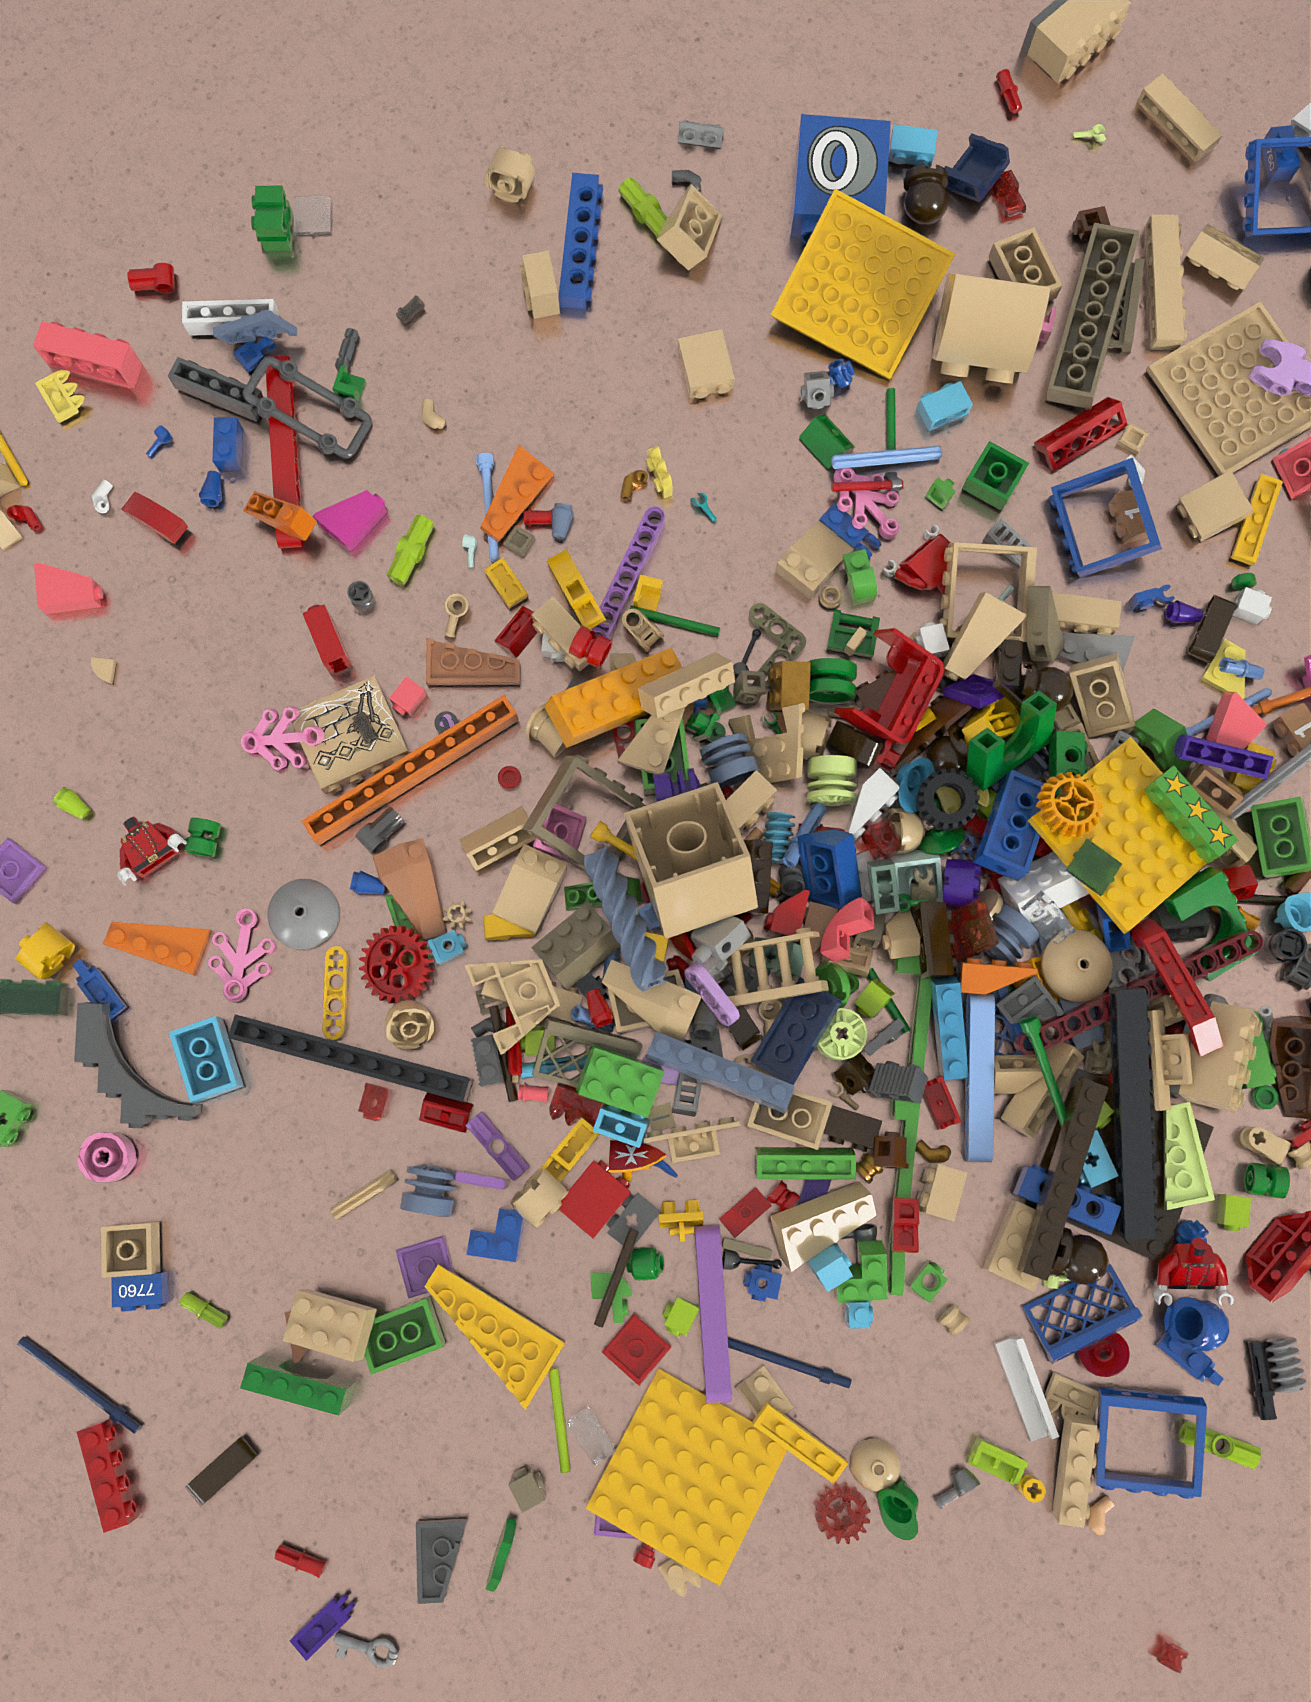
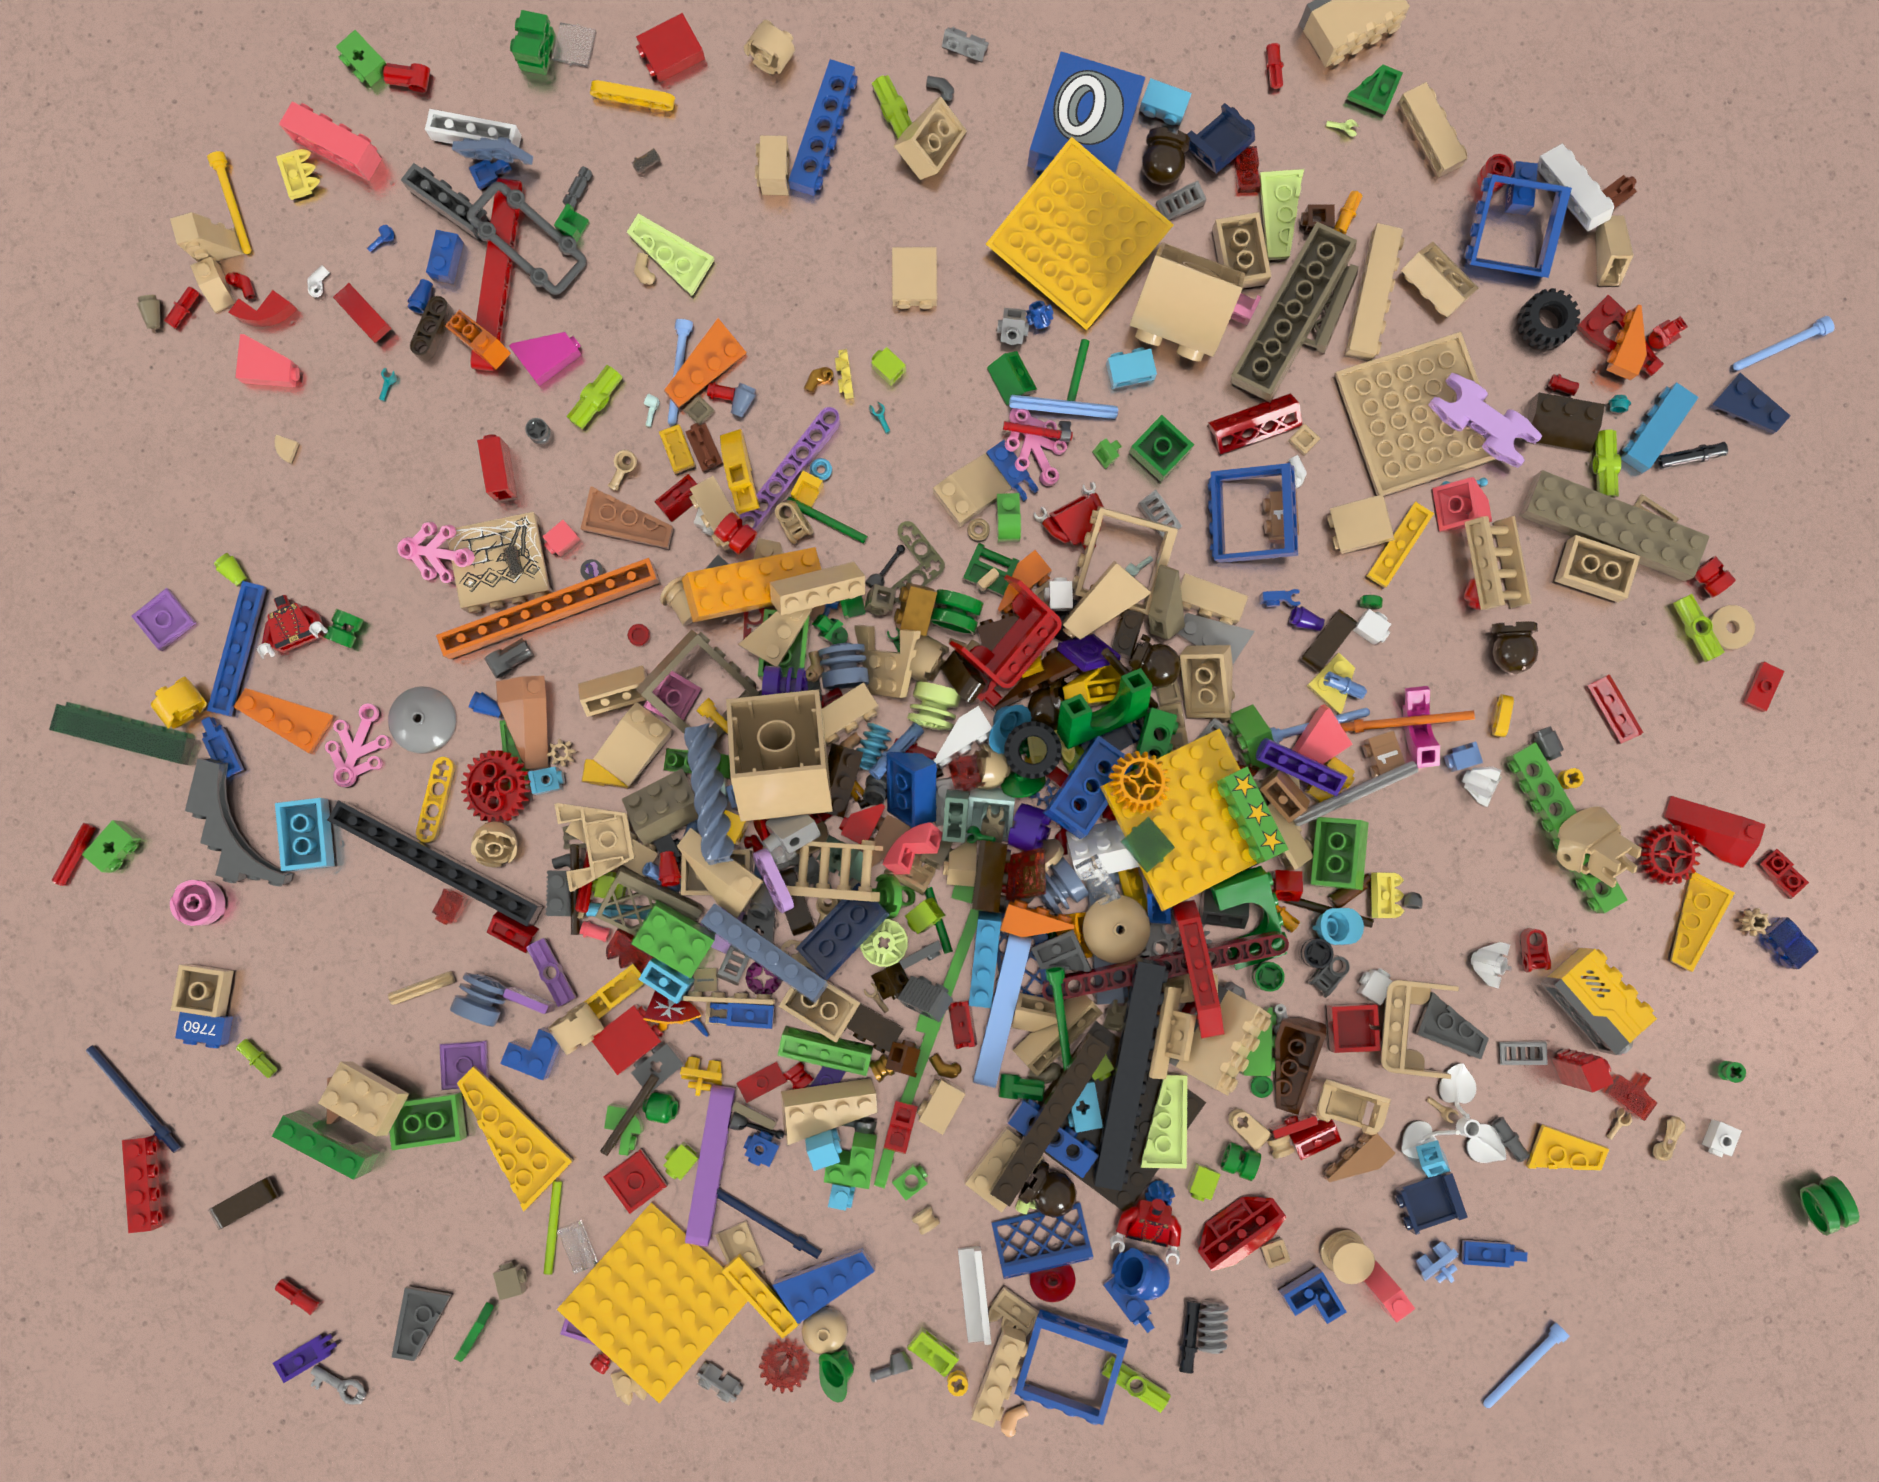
camera: 10 degrees right, 5 degrees up
none -> blue plate [207,581,267,717]
none -> red brick [228,290,297,327]
none -> bright green brick [336,30,387,86]
none -> teal hand [379,368,397,401]
none -> dark brown beam [410,296,453,361]
none -> yellow beam [590,80,675,111]
none -> yellowish green wing [627,214,715,296]
none -> red brick [636,13,705,83]
none -> copper hinge [685,423,723,472]
none -> light grey hinge [695,1362,743,1403]
none -> blue hinge [709,1003,774,1029]
none -> magenta gear [745,962,782,994]
none -> blue wedge [773,1247,876,1324]
none -> light nougat arm [806,651,824,682]
none -> medium azure plate [810,458,832,480]
none -> lime brick [871,347,906,386]
none -> orange slope [997,550,1052,615]
none -> green piece [998,1073,1045,1101]
none -> dark tan arm [1027,1063,1061,1084]
none -> light grey slope [1156,181,1206,220]
none -> green wheel [1250,961,1285,992]
none -> yellowish green wing [1259,169,1304,260]
none -> light orange axle [1333,191,1363,235]
none -> green wing [1346,64,1403,115]
none -> red wheel [1477,154,1514,192]

